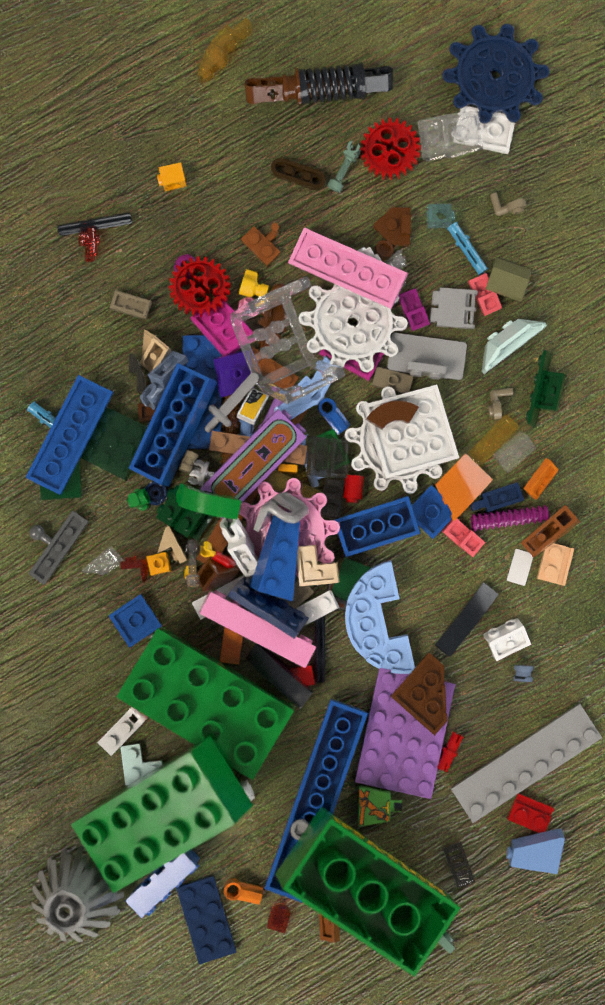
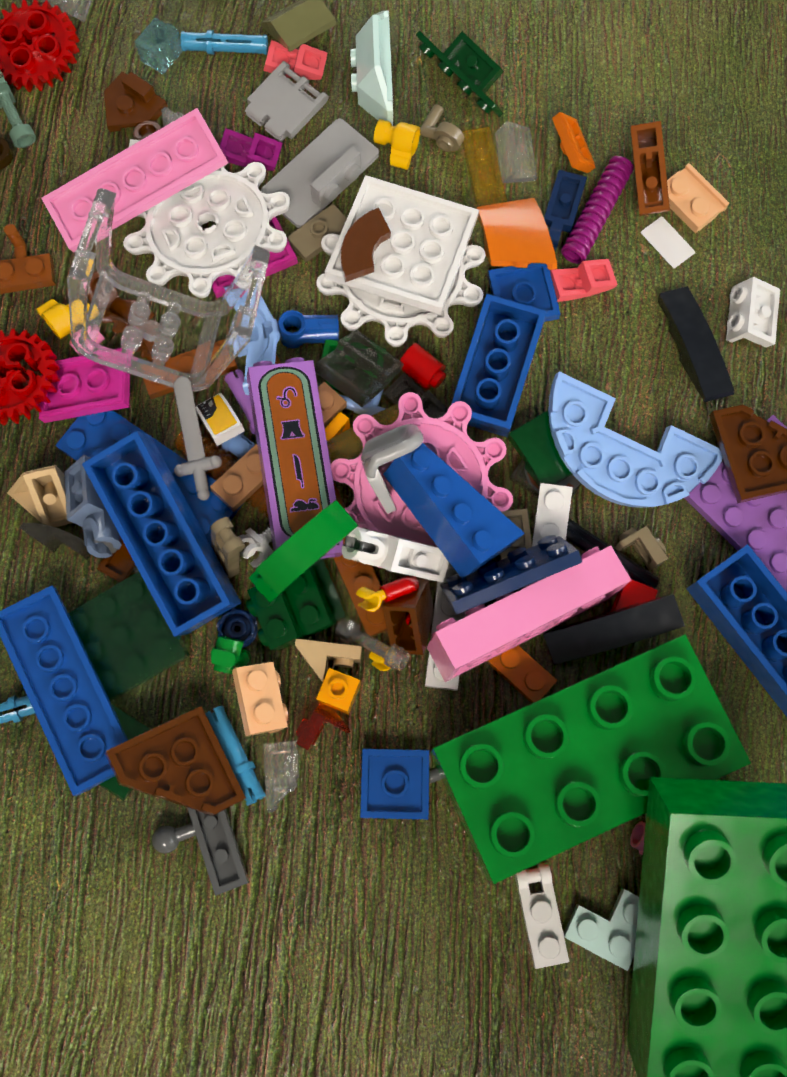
camera: 55 degrees left, 10 degrees down
dark purple plate [214,350,254,397] -> none
tan plate [297,545,340,586] -> none
none -> reddish brown plate [105,706,246,816]
none -> dark azure pin [205,706,267,806]
none -> light nougat bracket [232,662,288,736]
none -> yellow piece [374,119,421,170]
none -> dark tan bracket [614,526,668,571]

